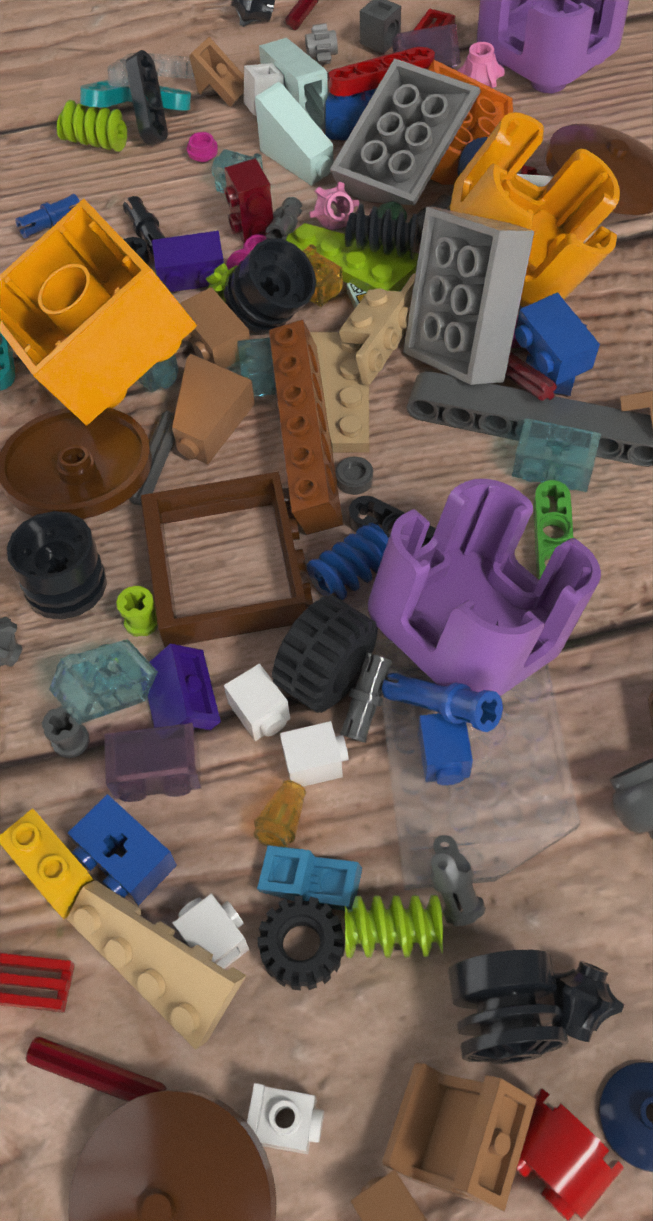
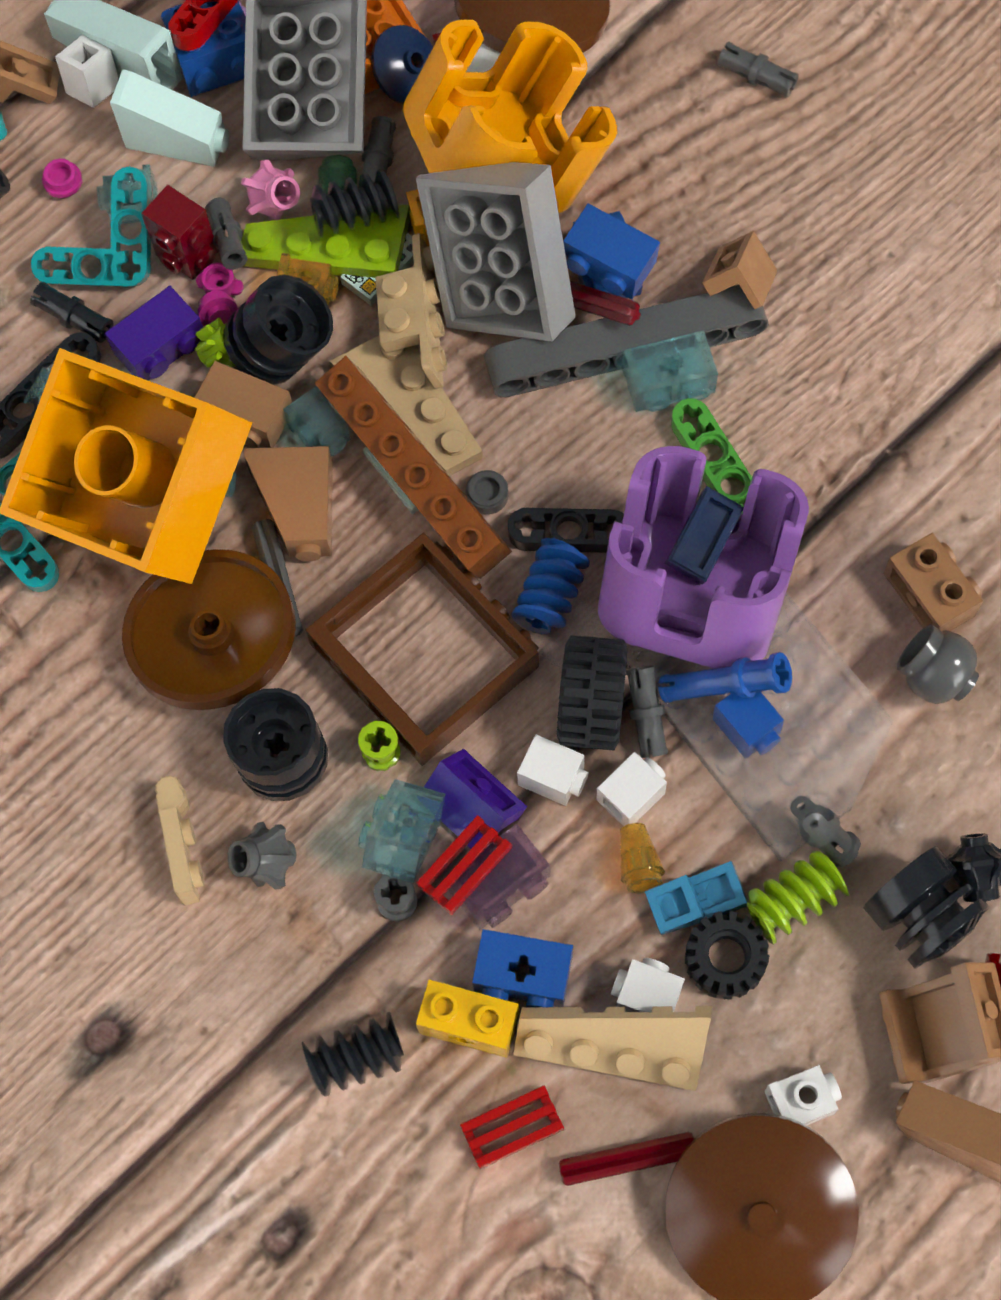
camera: 30 degrees left, 10 degrees up
none -> teal beam [31,167,152,287]
none -> red tile [416,815,512,916]
none -> dark blue tile [664,486,744,585]

